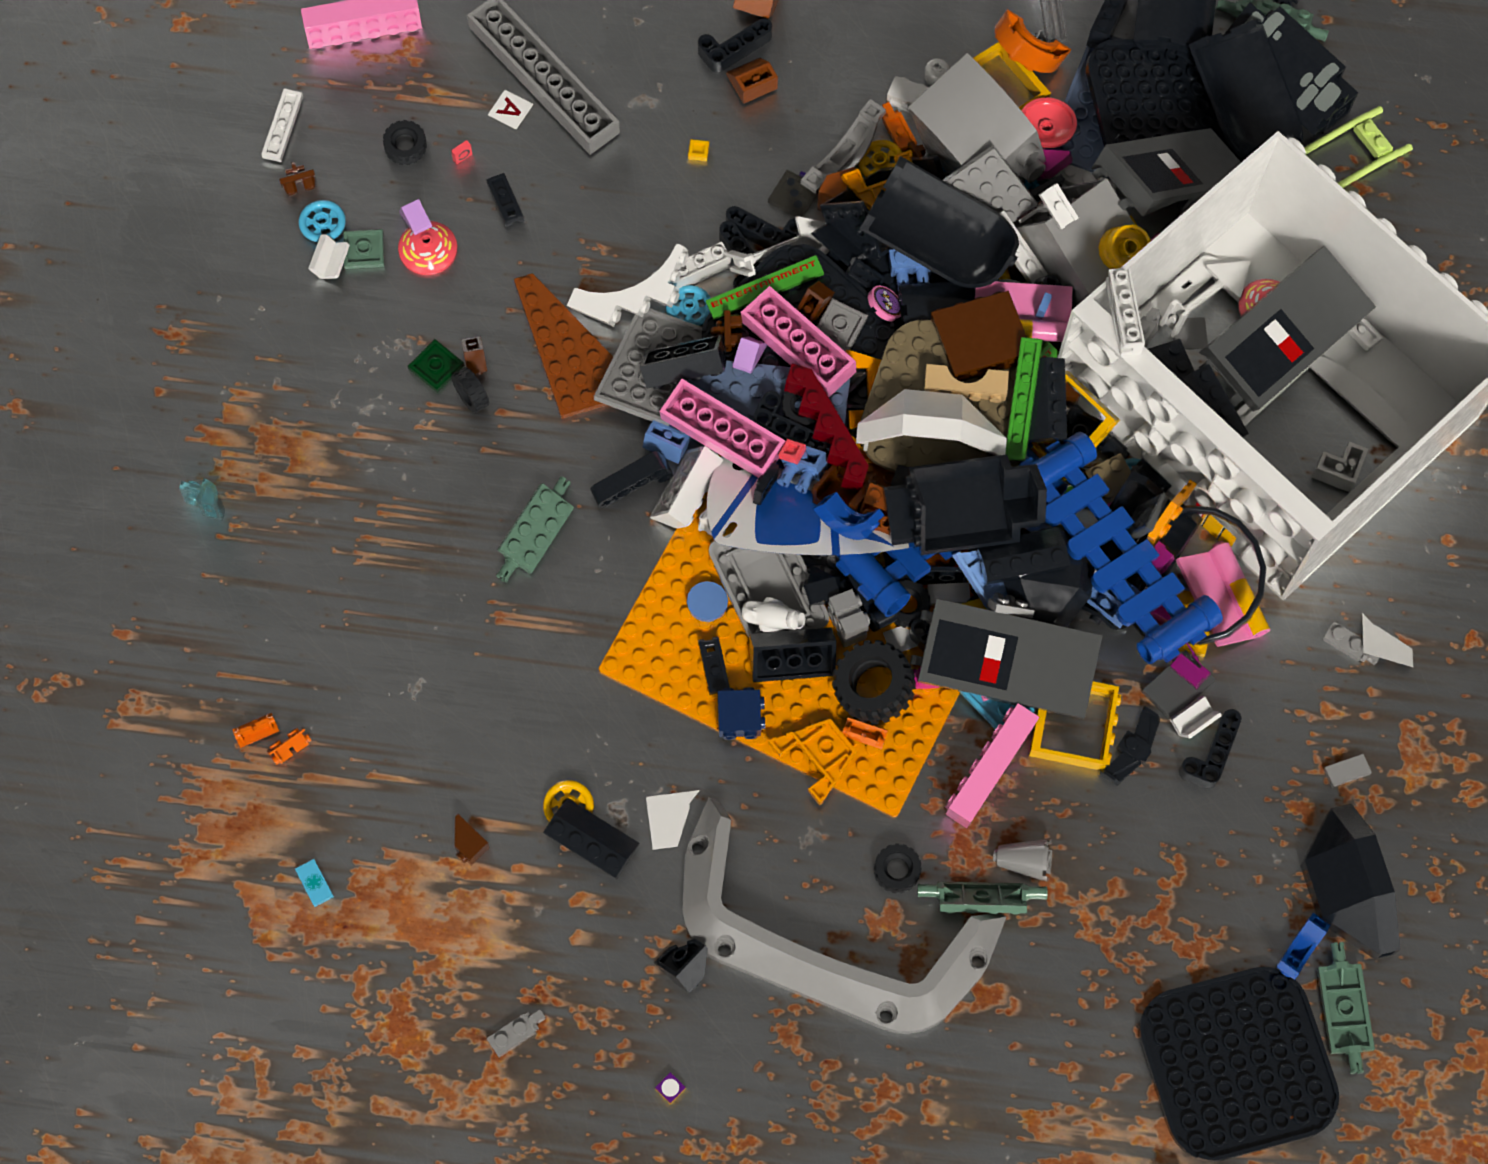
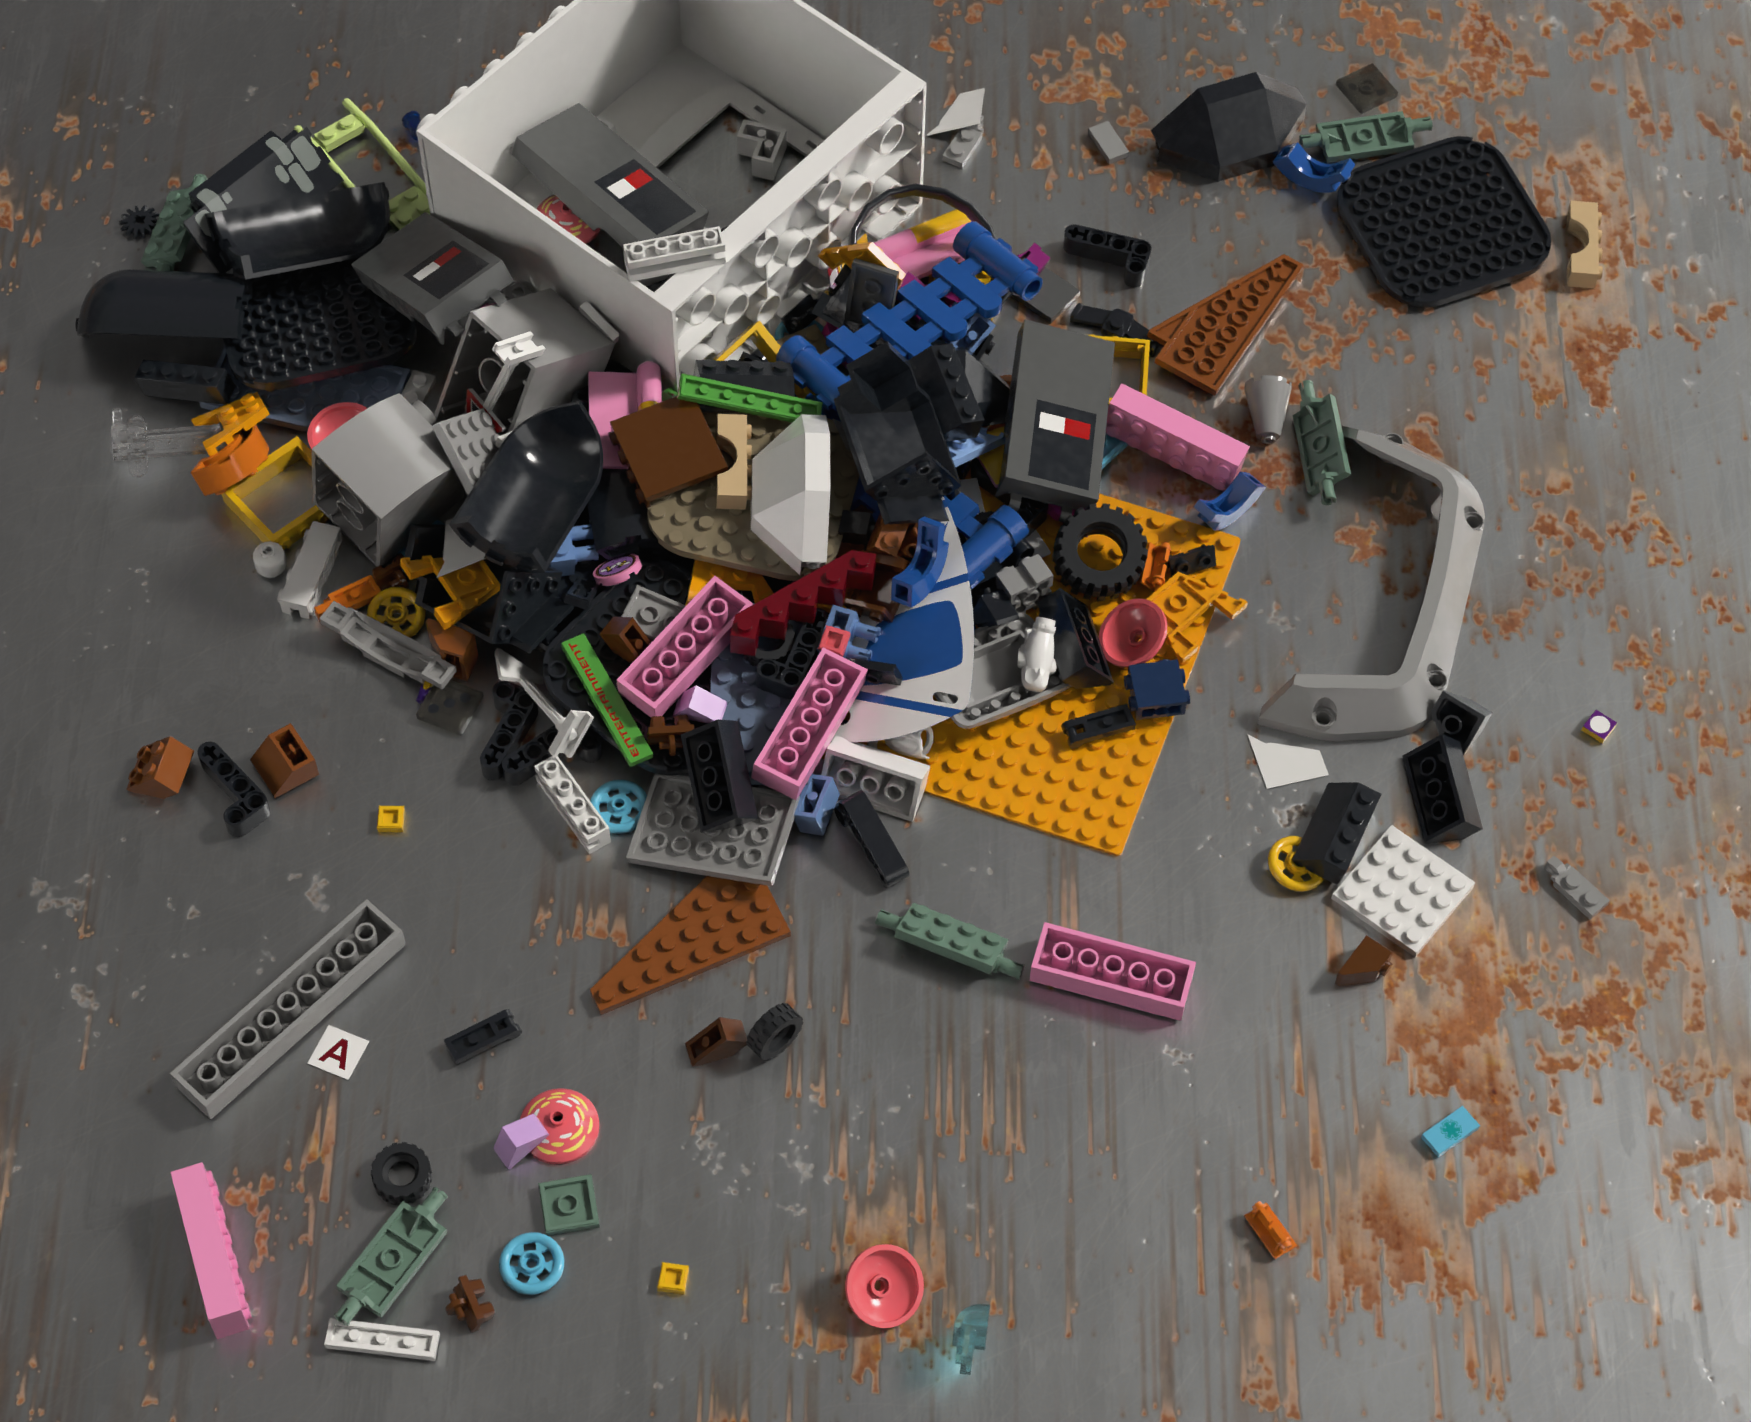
camera: 95 degrees left, 10 degrees down
orange hinge [267,728,312,765] -> none
white panel [308,234,350,279] -> none
dark green tile [408,339,465,393] -> none
coral tile [451,140,472,165] -> none
white arch [567,244,689,327] -> none
medium blue tile [687,581,728,622] -> none
black tyre [874,844,922,893] -> none
light grey hinge [987,593,1035,618] -> none
medium blue tile [1036,292,1052,319] -> none
yellow wheel [1098,224,1151,269] -> none
white panel [1169,696,1222,739] -> none
none -> light orange wing [191,392,270,457]
none -> sand green plate [334,1187,448,1326]
none -> clear blue bush [402,111,421,141]
none -> yellow tile [657,1262,689,1295]
none -> coral dish [845,1244,924,1328]
none -> bright pink brick [1030,922,1196,1021]
none -> coral dish [1099,599,1167,668]
none -> dark orange wing [1147,254,1304,396]
none -> black hinge [1165,544,1216,577]
none -> blue arch [1194,471,1266,531]
none -> white plate [1331,825,1475,957]
none -> clear smoke tile [1336,63,1398,114]
none -> black slope [1402,734,1483,844]

